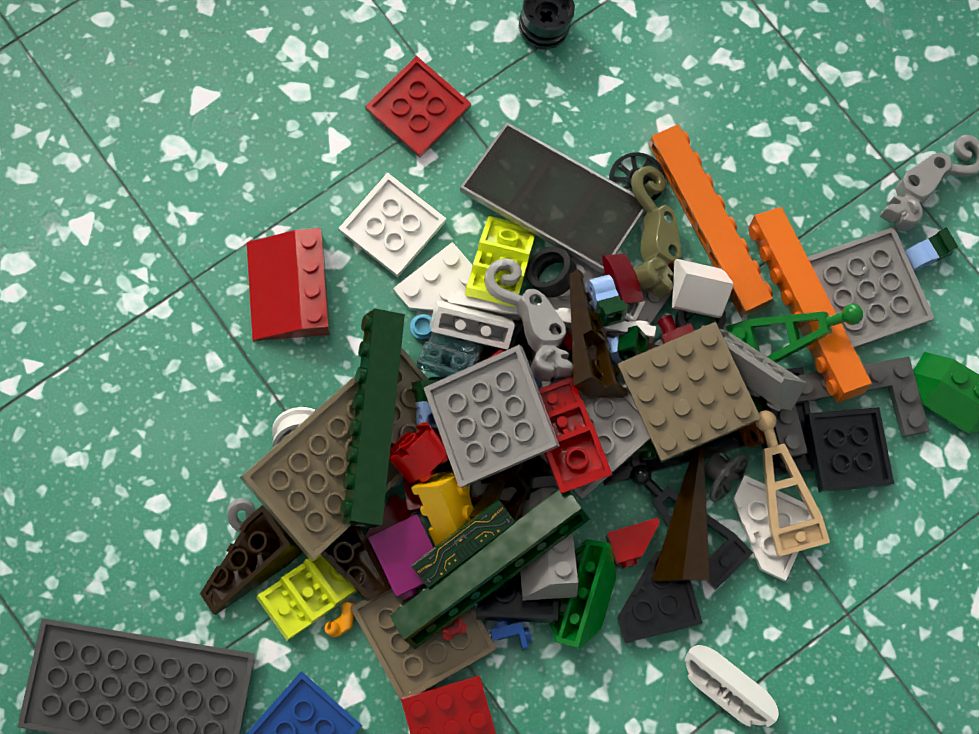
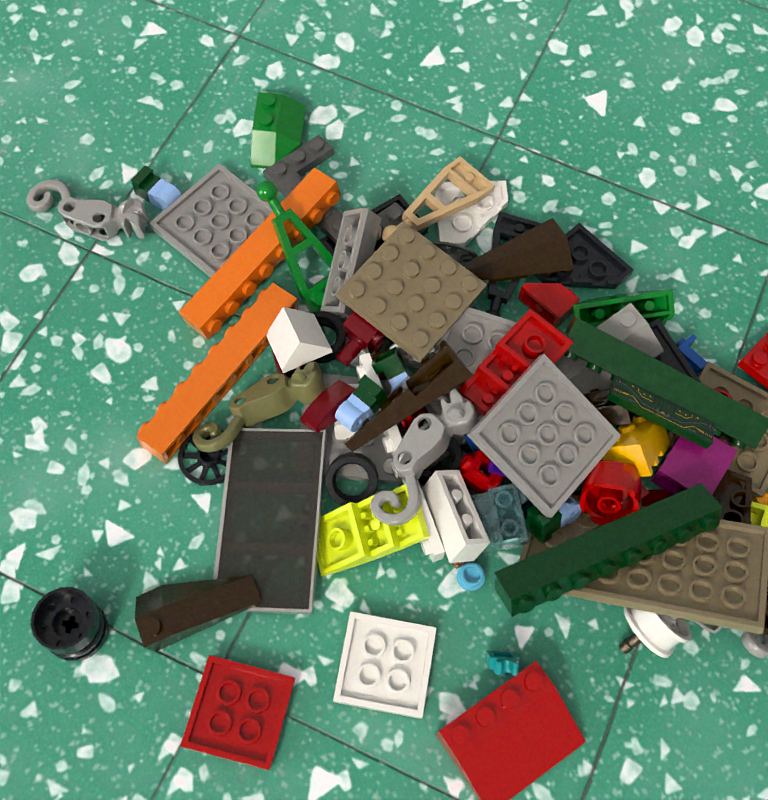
camera: 120 degrees left, 10 degrees down
white plate [393,242,472,311] -> none
white brick [685,645,779,727] -> none
black plate [805,407,894,493] -> none
none -> dark brown wedge [135,575,263,651]
none -> teal plate [486,651,520,676]

